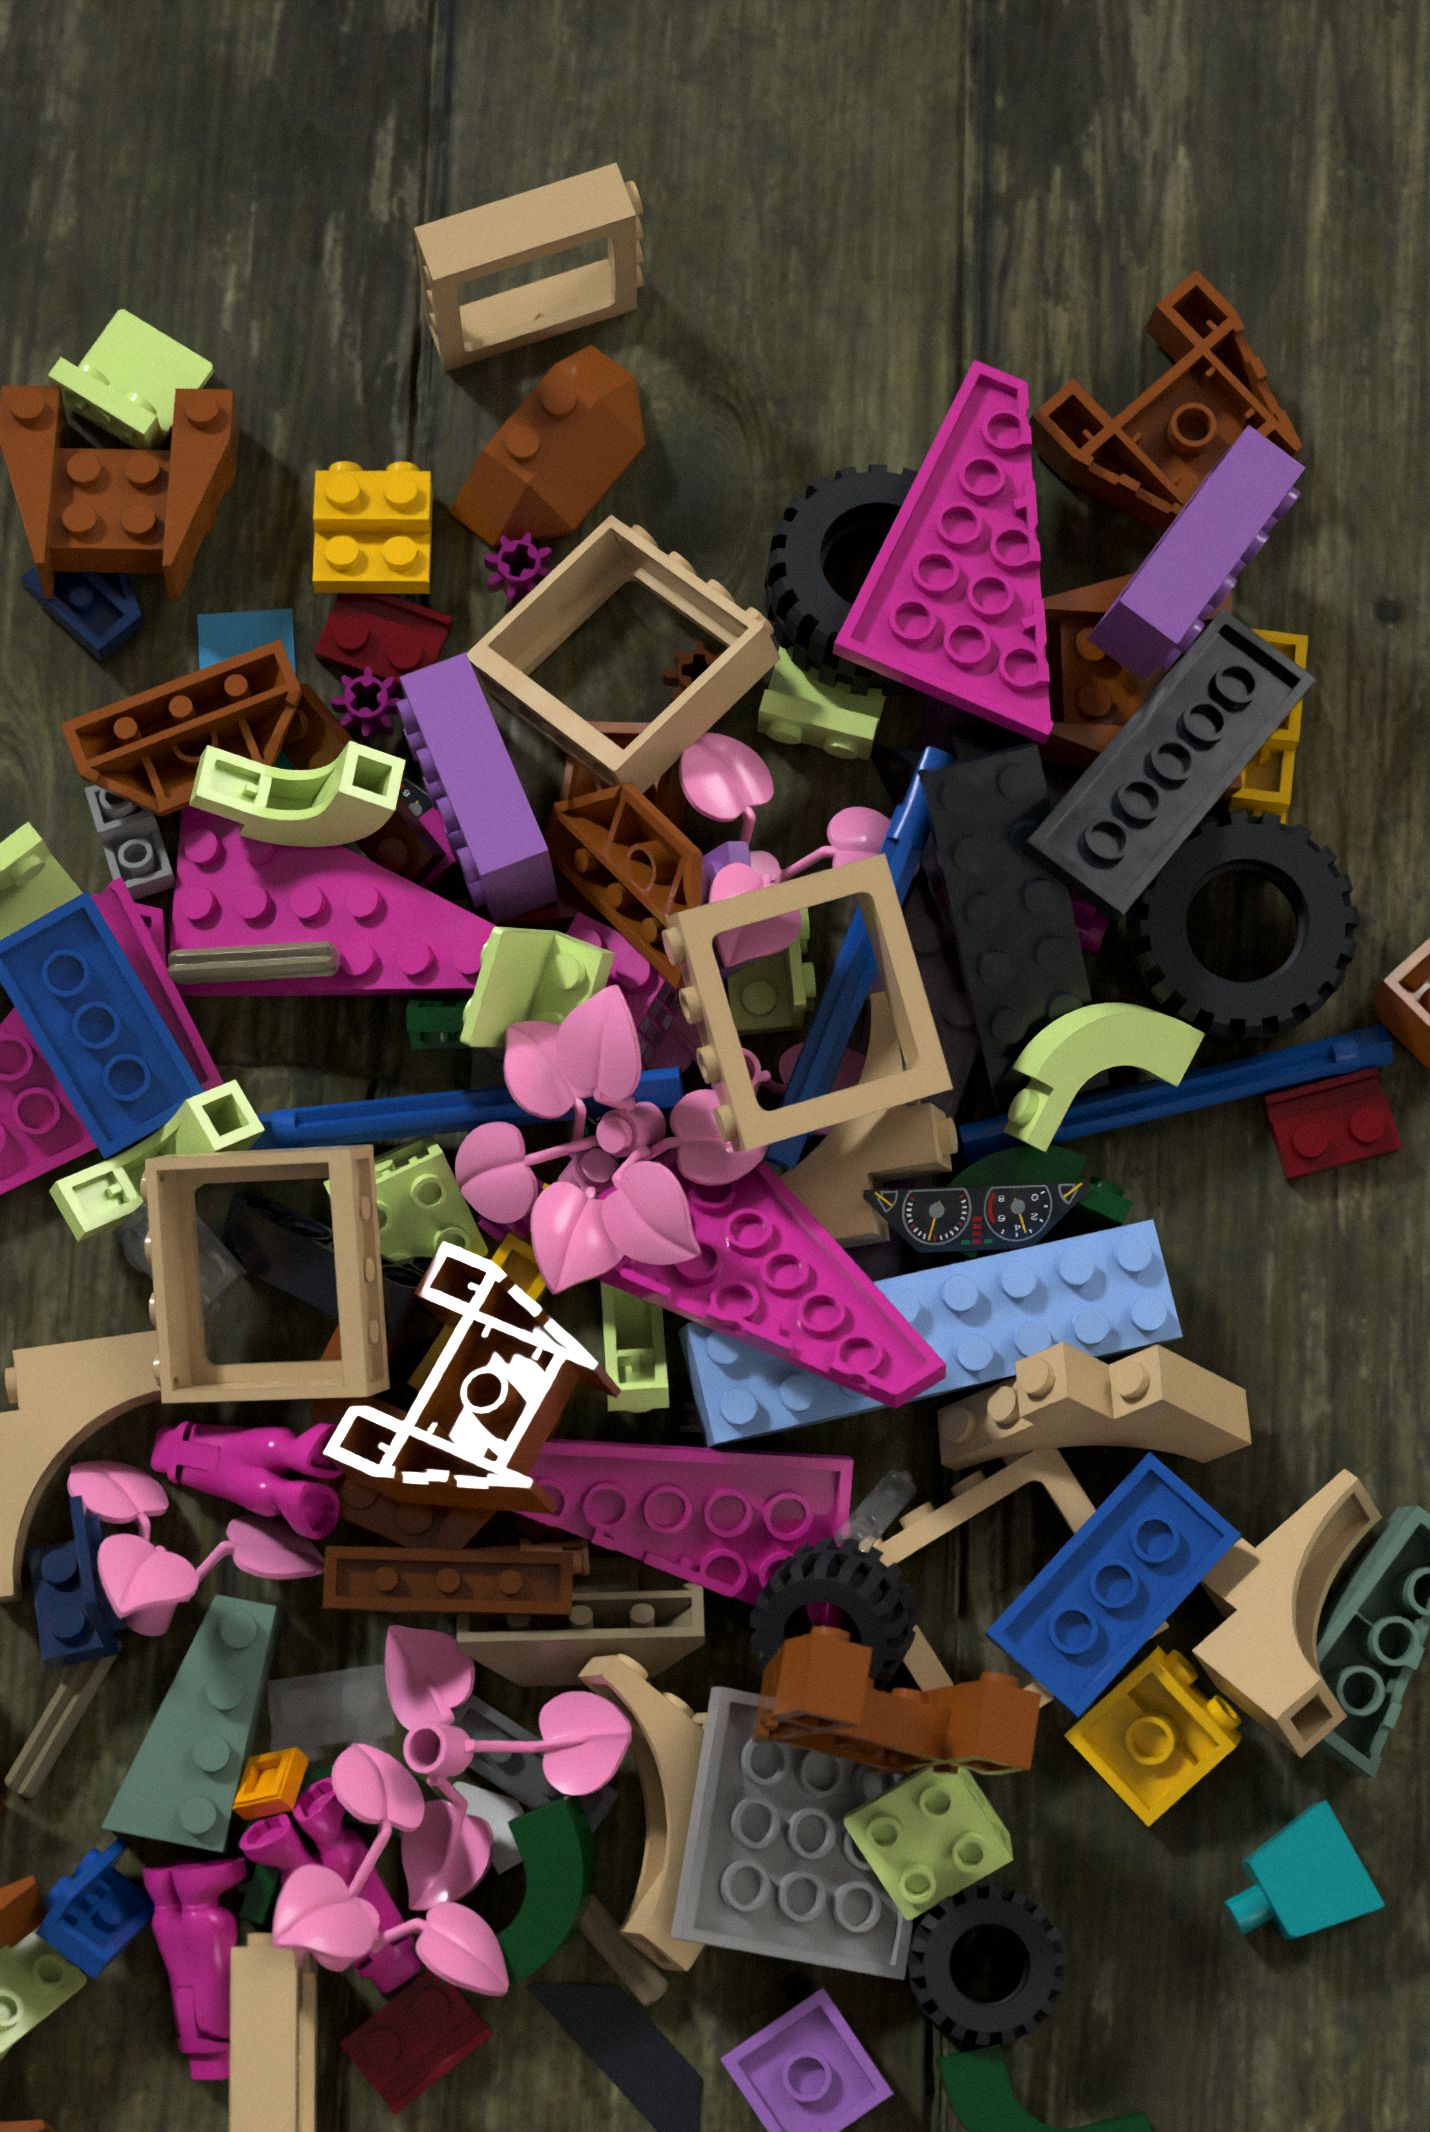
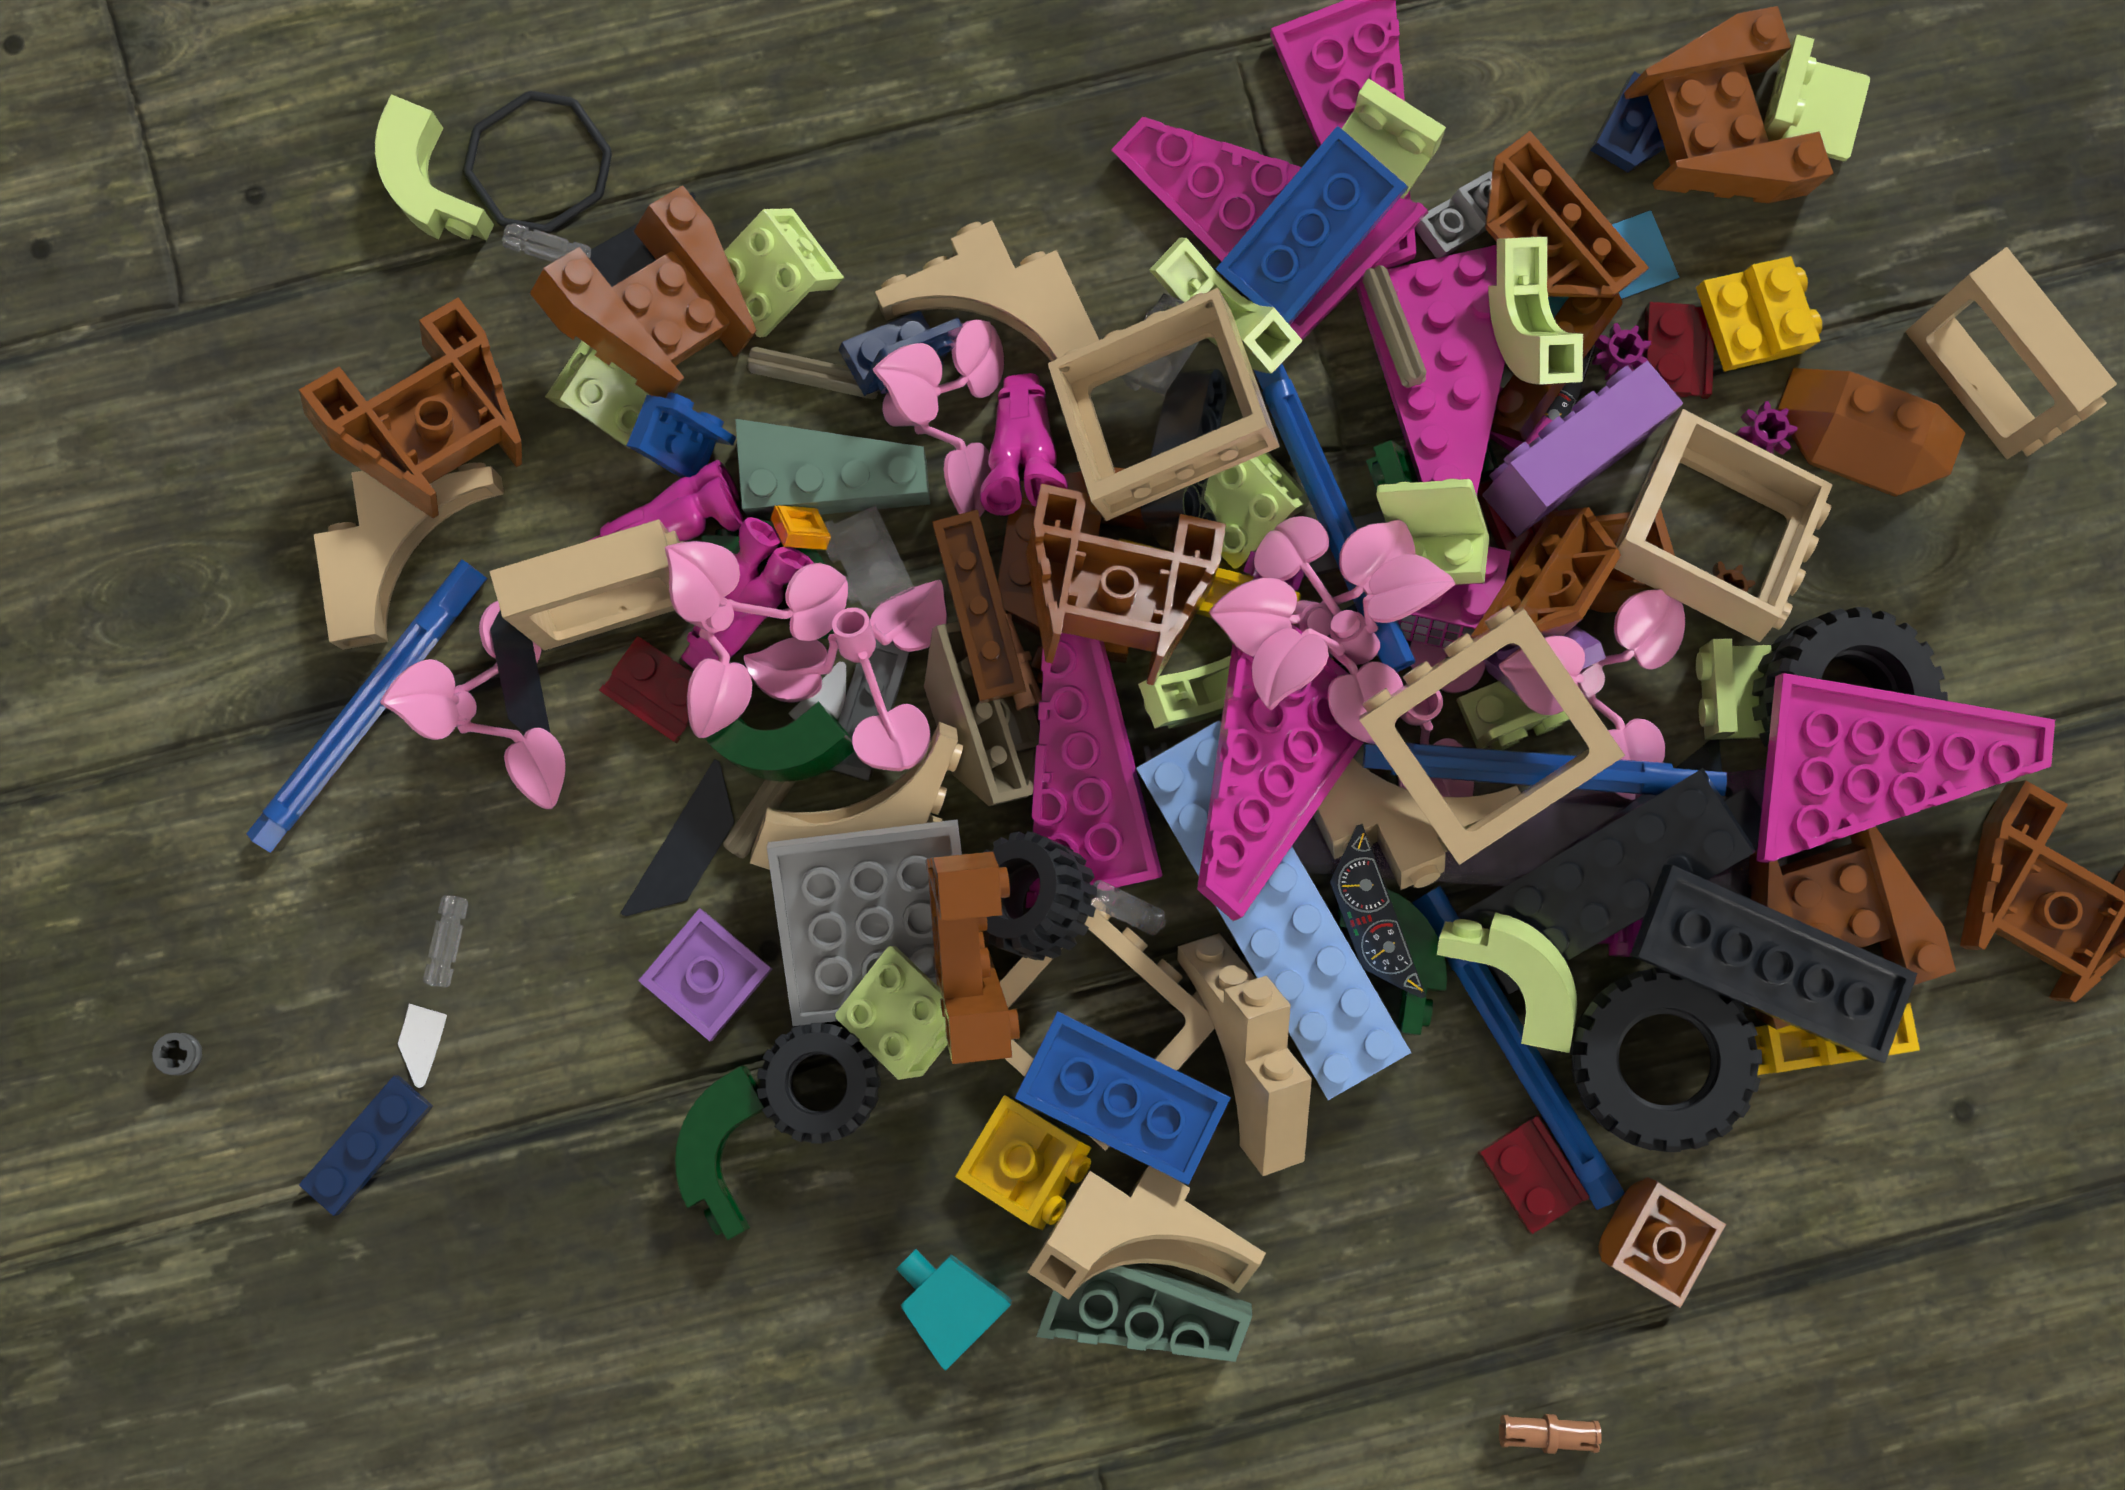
camera: 80 degrees right, 5 degrees up
medium lavender brick [1087,425,1306,681] -> none

